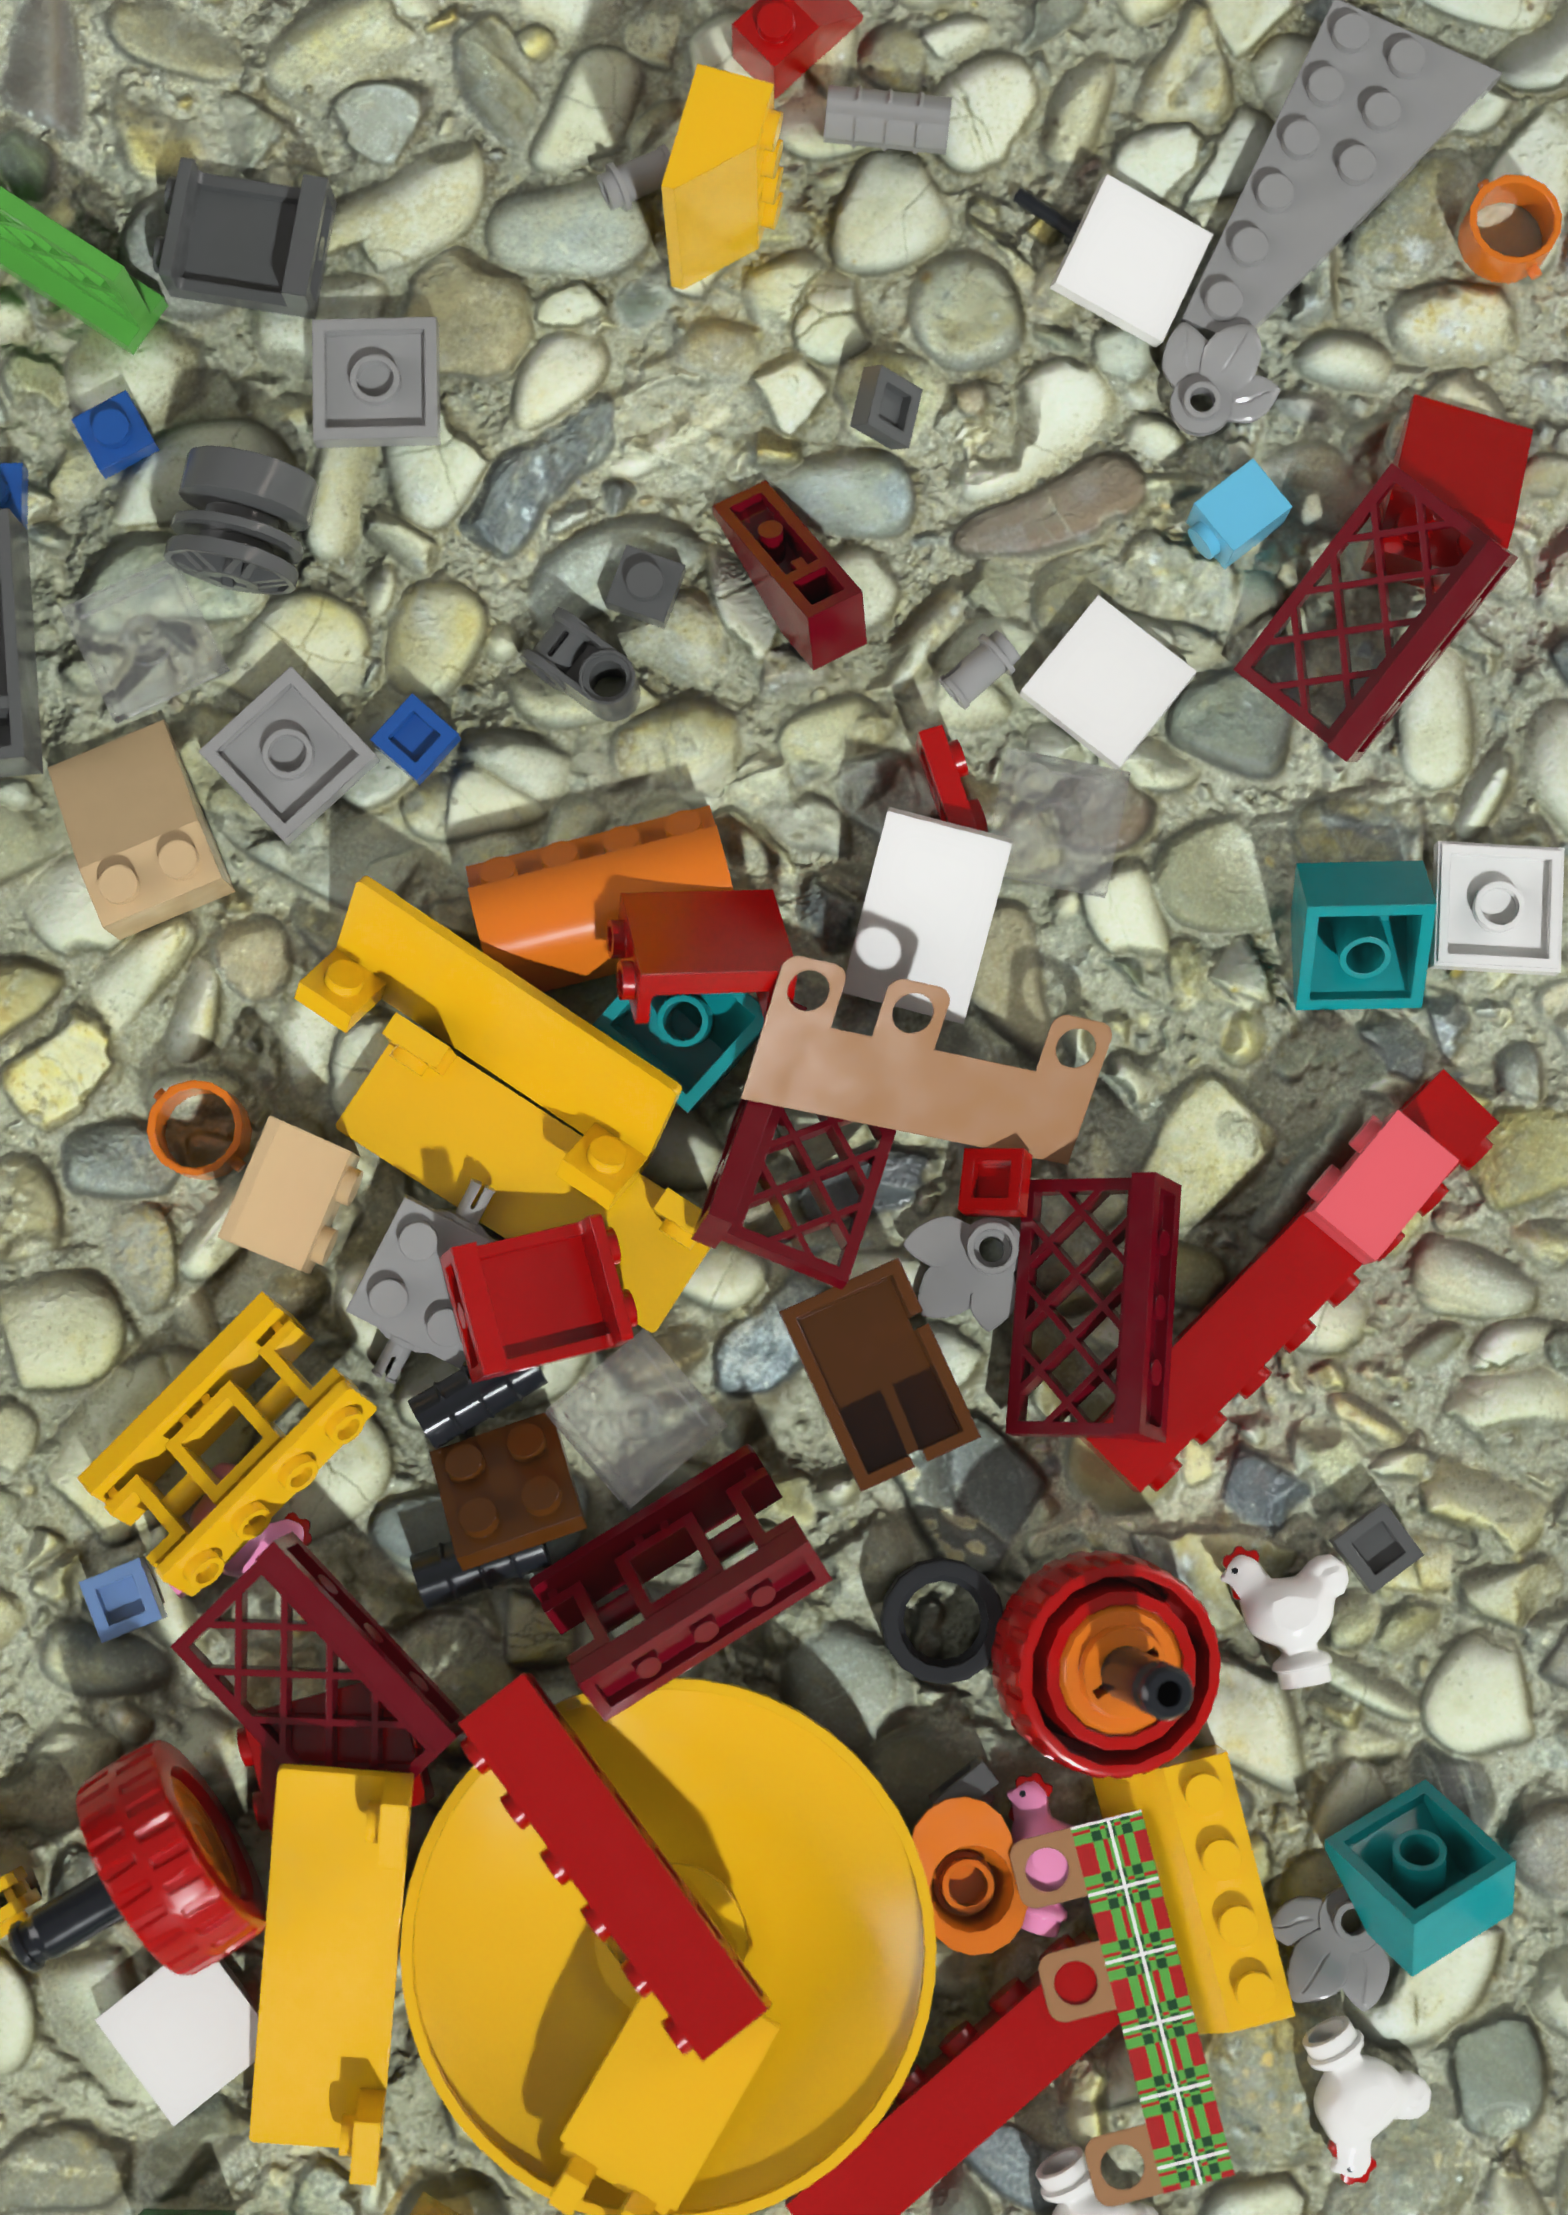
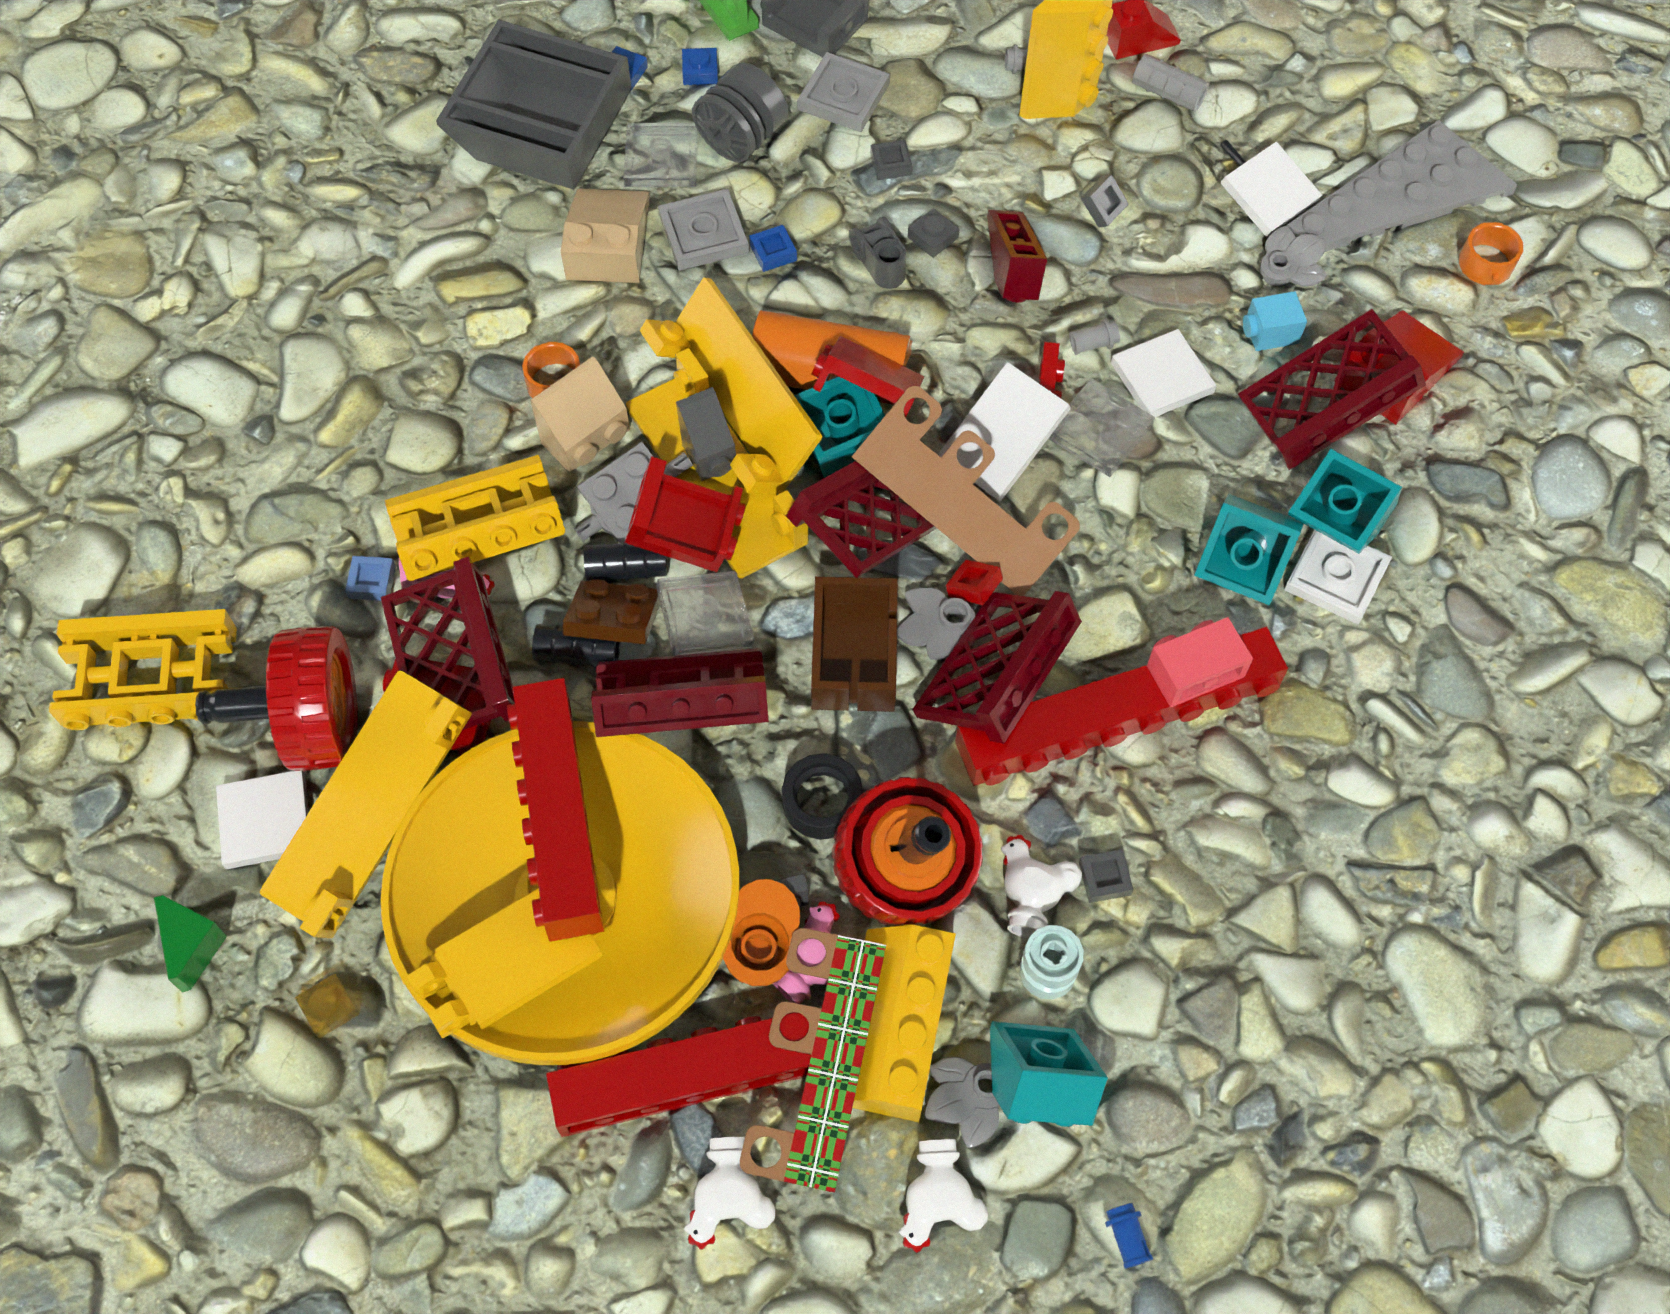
camera: 25 degrees right, 20 degrees down
none -> dark grey slope [676,387,736,481]
none -> dark grey tile [870,140,913,180]
none -> light aqua wheel [1020,925,1084,1000]
none -> teal slope [1288,449,1402,554]

